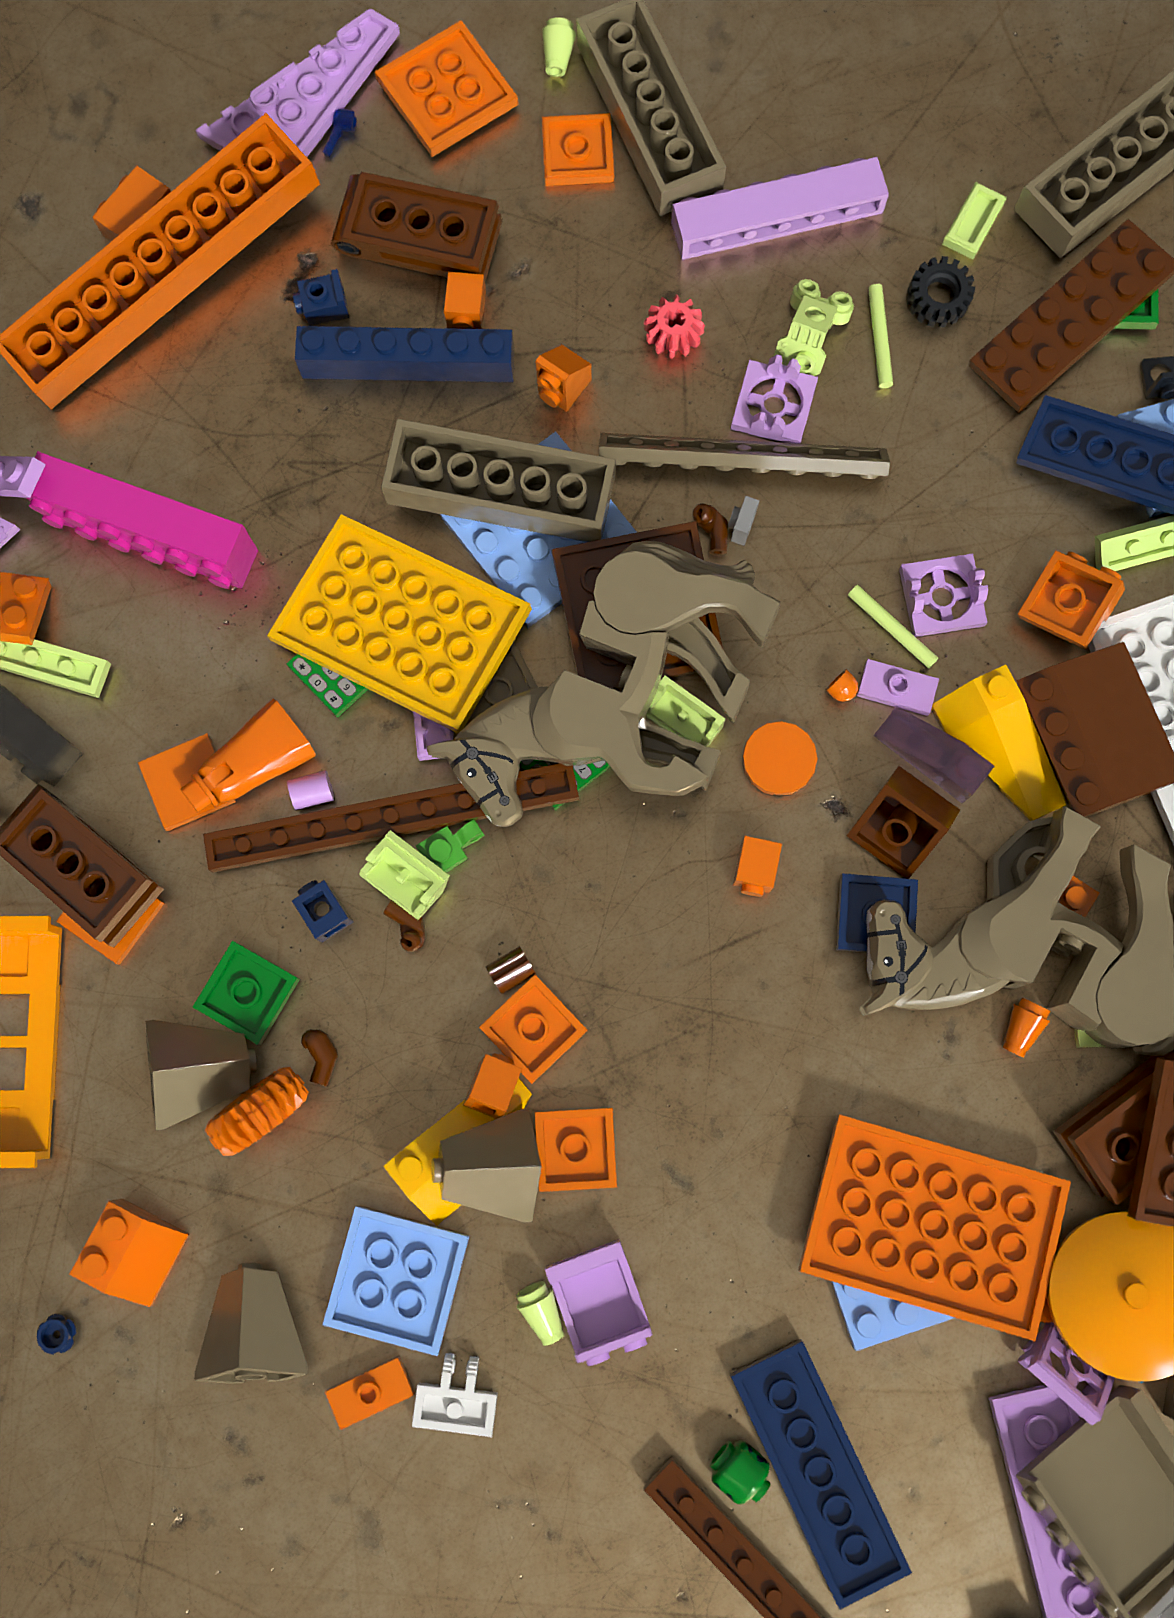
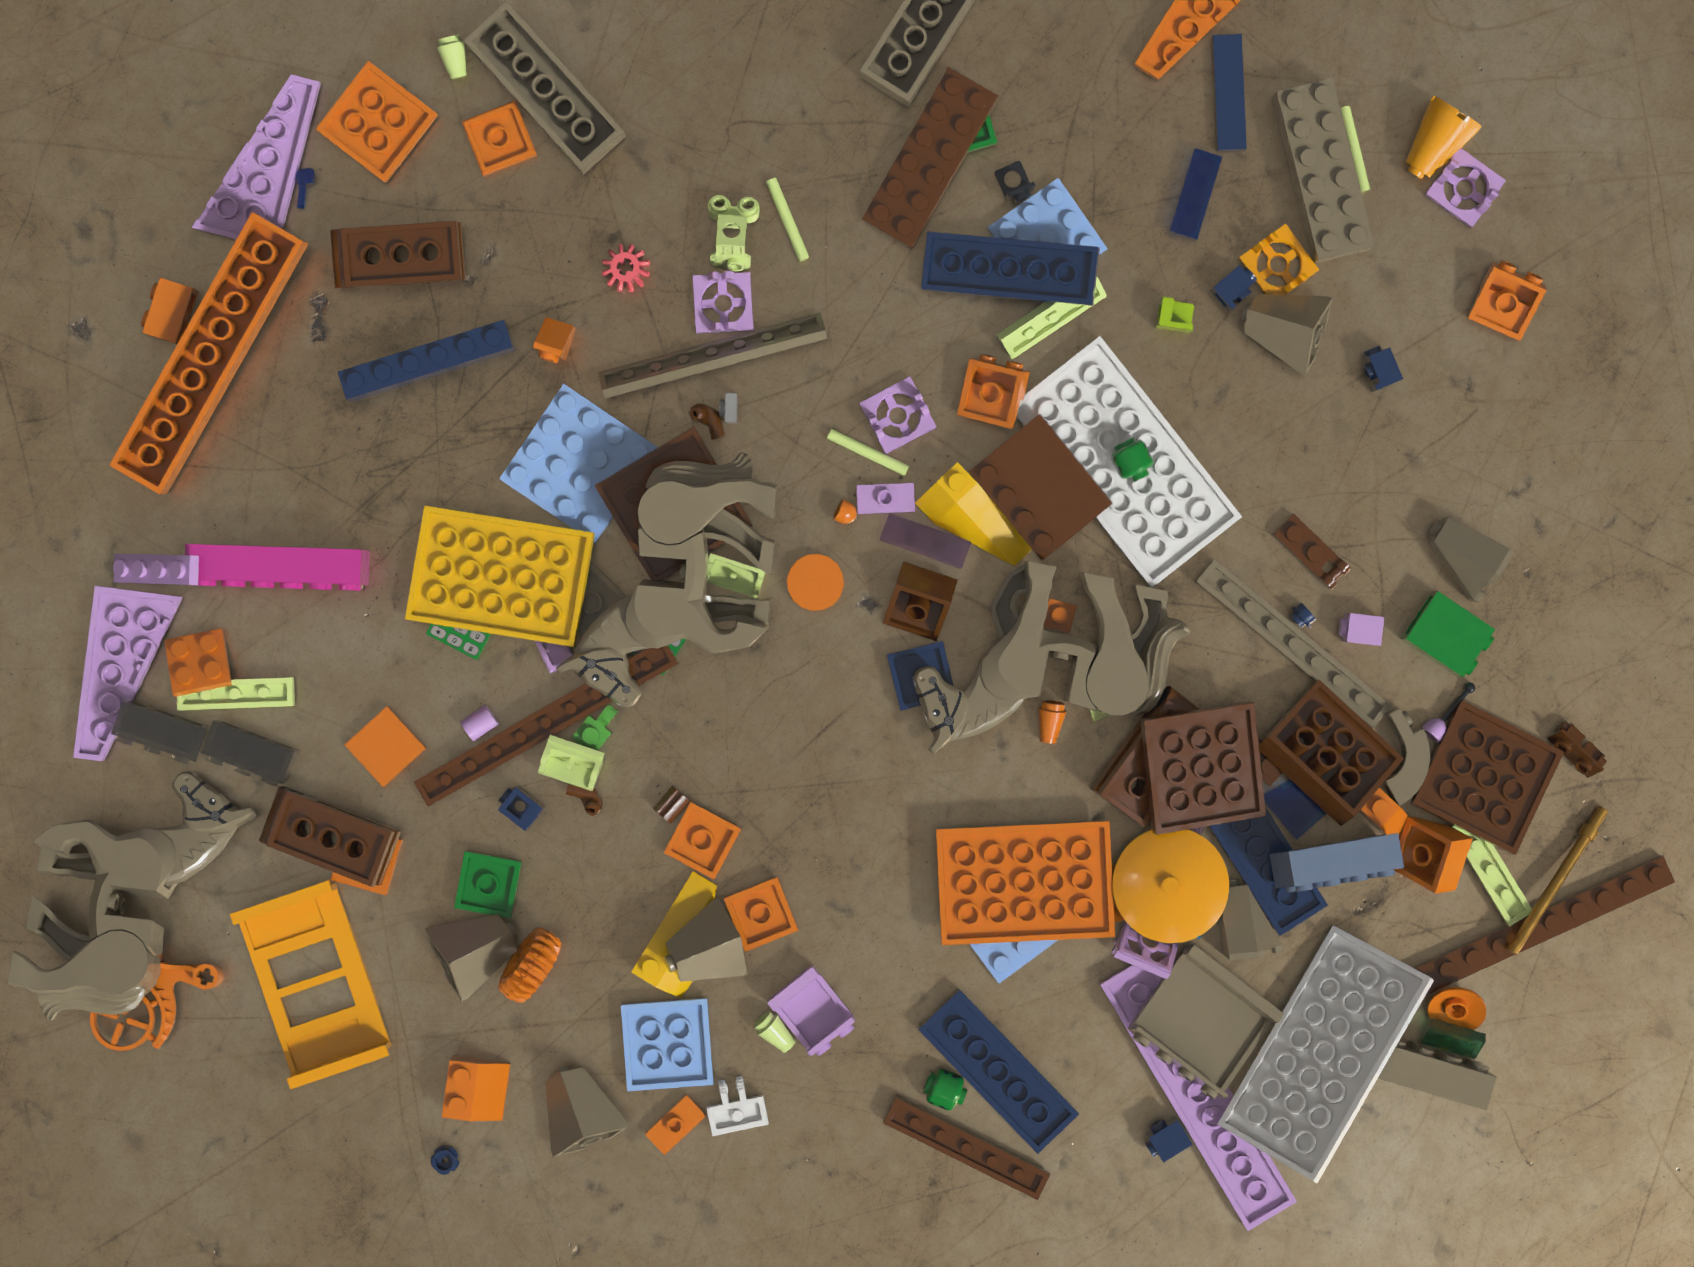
camera: 20 degrees left, 10 degrees up
orange piece [180,698,316,813] -> none
dark blue brick [293,269,350,326] -> none
reddish brown arm [301,1029,338,1087] -> none
dark tan brick [381,419,616,542] -> none
orange brick [444,272,486,329] -> none
orange brick [463,1053,522,1119] -> none
lavender brick [671,157,889,260] -> none
orange brick [733,836,782,897] -> none
black tyre [906,256,976,328] -> none
yellowish green tile [942,182,1007,260] -> none

